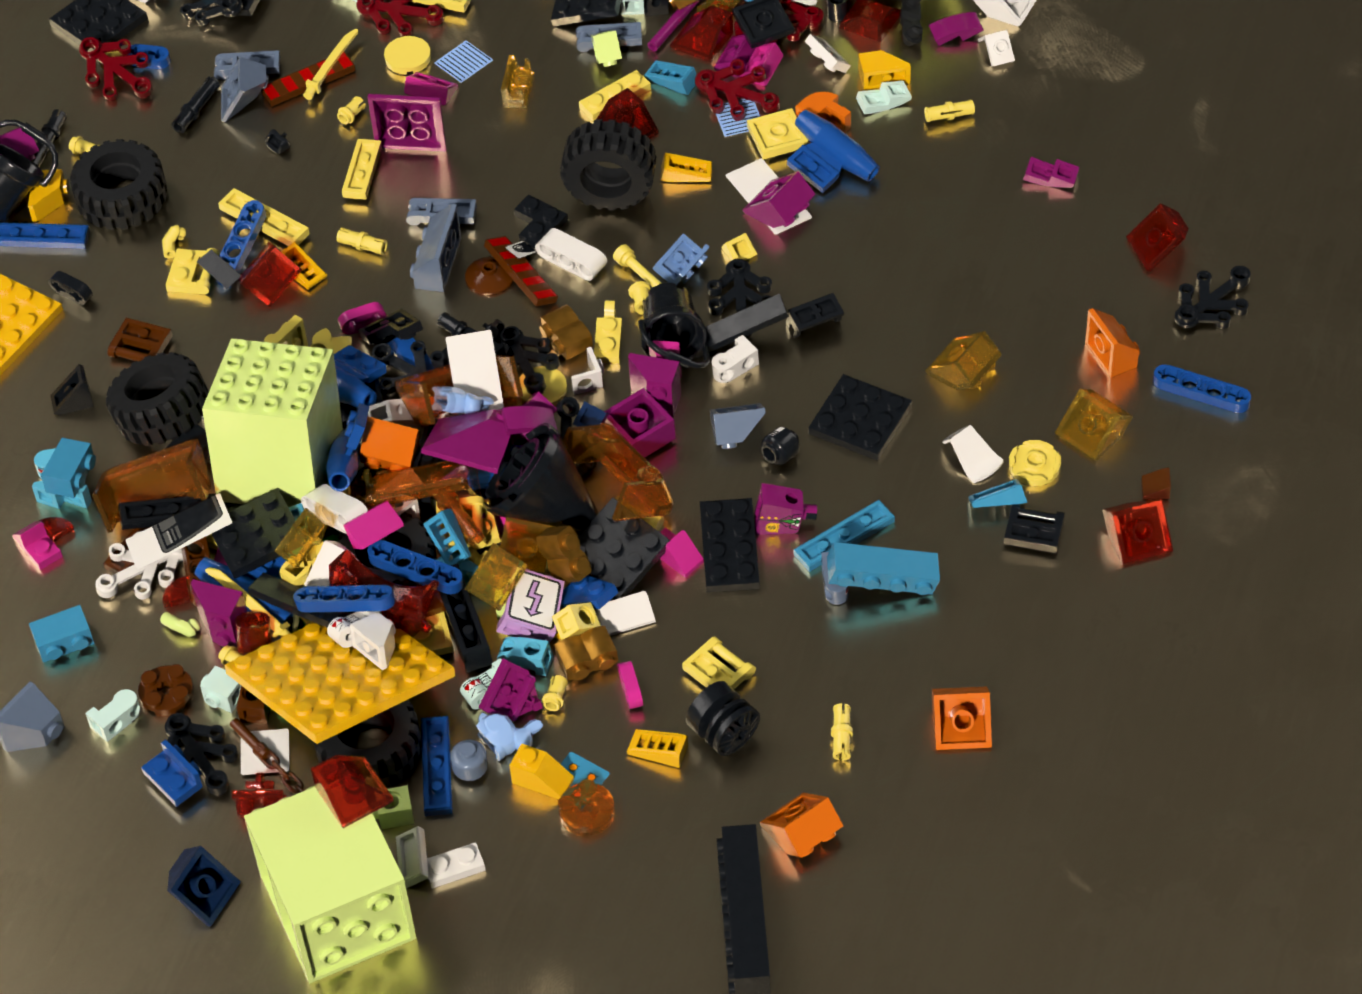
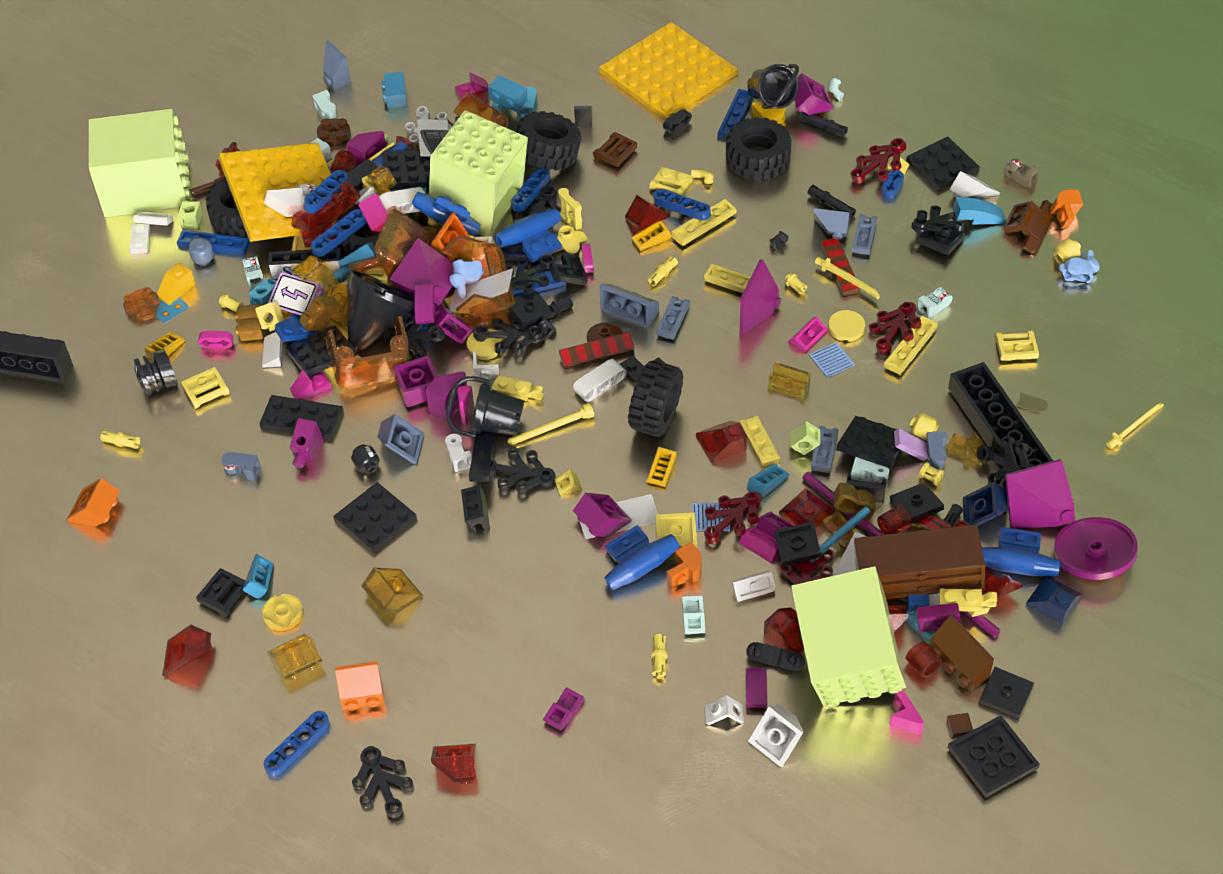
camera: 105 degrees right, 0 degrees up
light yellow pin [69,136,100,155] -> none
blue bracket [141,739,203,807] -> none
black plant [165,713,238,796] -> none
dark blue slope [167,846,241,927] -> none
black sticker [197,249,241,289] -> none
clear red slope [311,755,394,828] -> none
light blue animal [476,713,544,761] -> none
magenta slope [478,658,543,722] -> none
sticker [505,241,536,258] -> none
pearl gold brick [539,304,593,360] -> none
dark blue tile [572,401,609,437] -> none
light yellow bush [628,281,650,315] -> none
medium blue bracket [652,233,710,286] -> none
orange slope [759,792,843,857] -> none
dark azure tile [794,500,895,572] -> none
dark azure brick [827,542,940,595] -> none
yellow slope [858,50,911,90] -> none
white piece [942,425,1004,483] -> none
reddish brown slope [1141,467,1171,499] -> none

